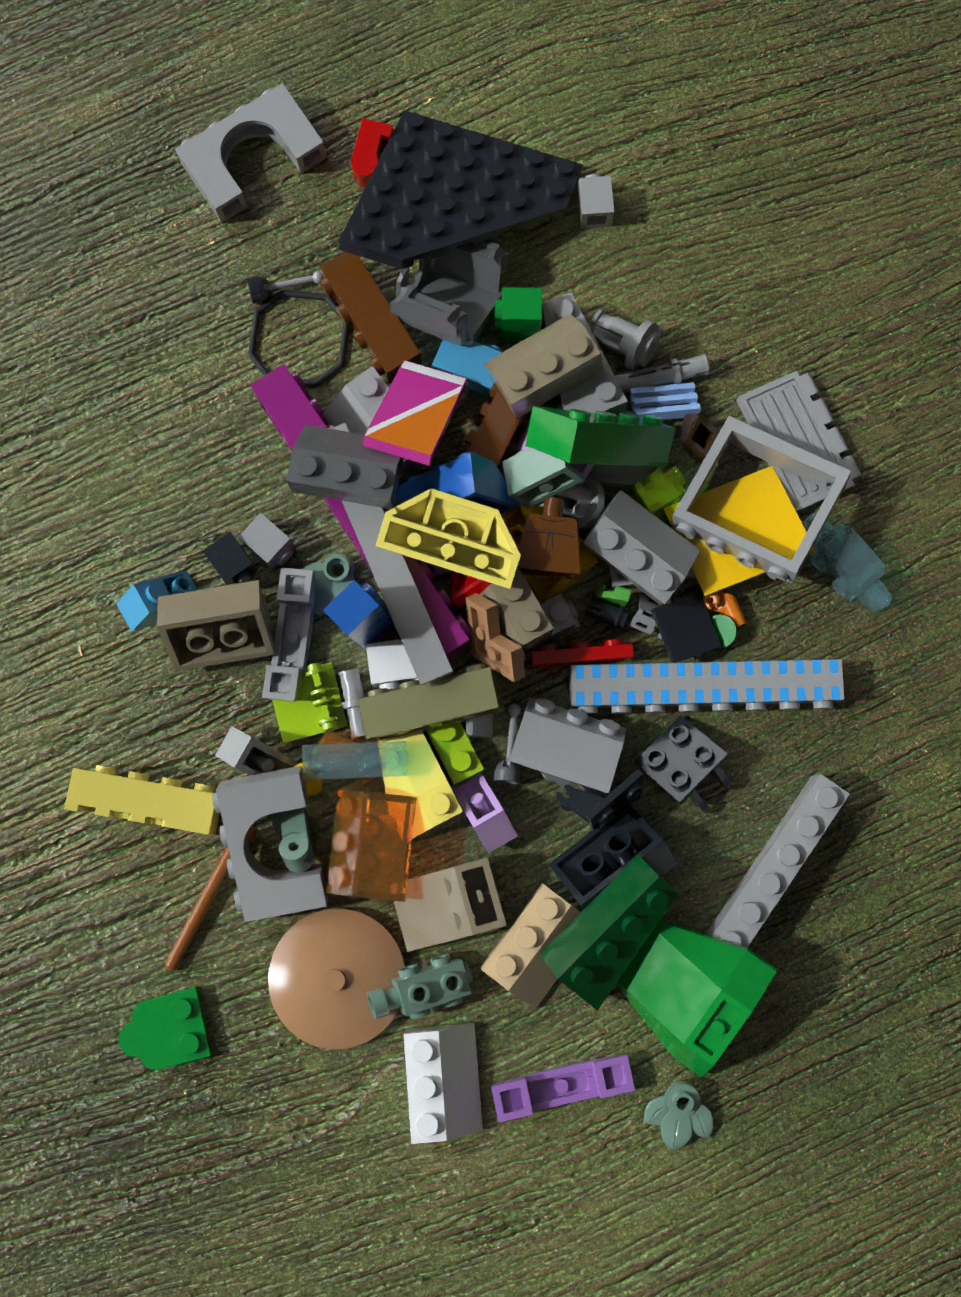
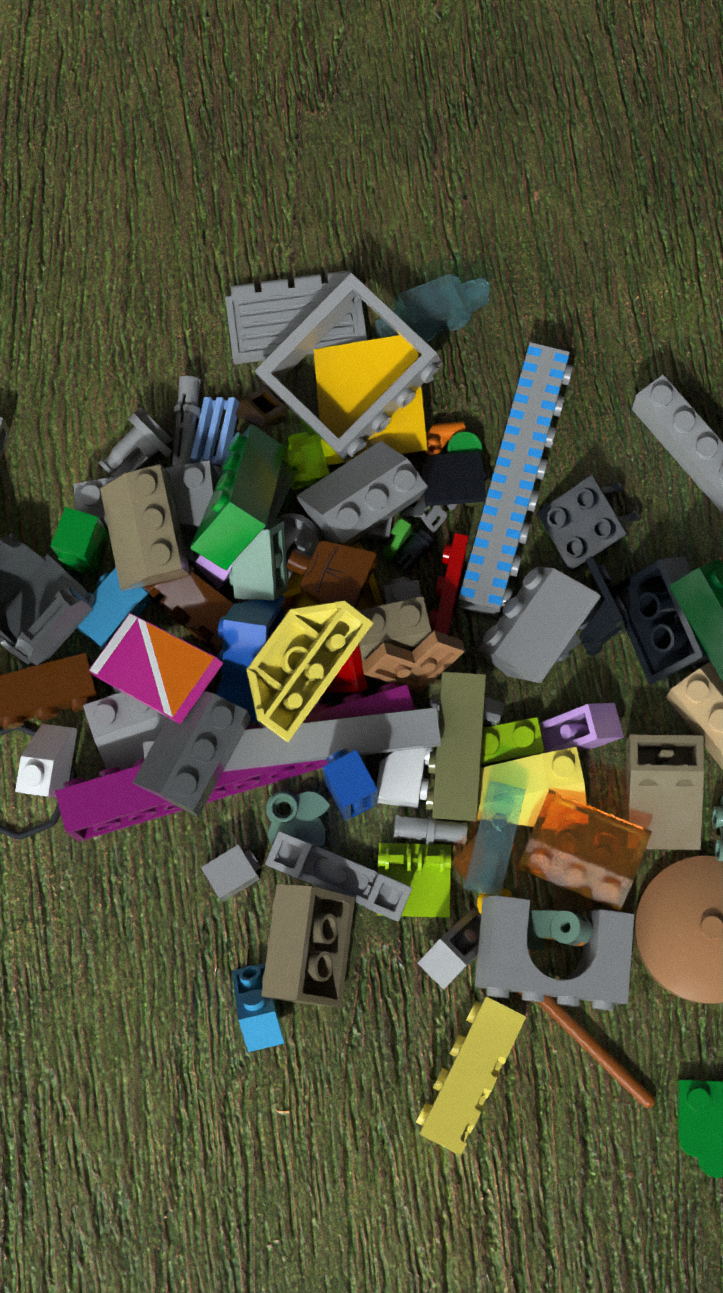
camera: 70 degrees left, 5 degrees down
black brick [202,532,258,585] -> none
hinge [494,703,521,785] -> none
none -> white slope [15,724,77,798]

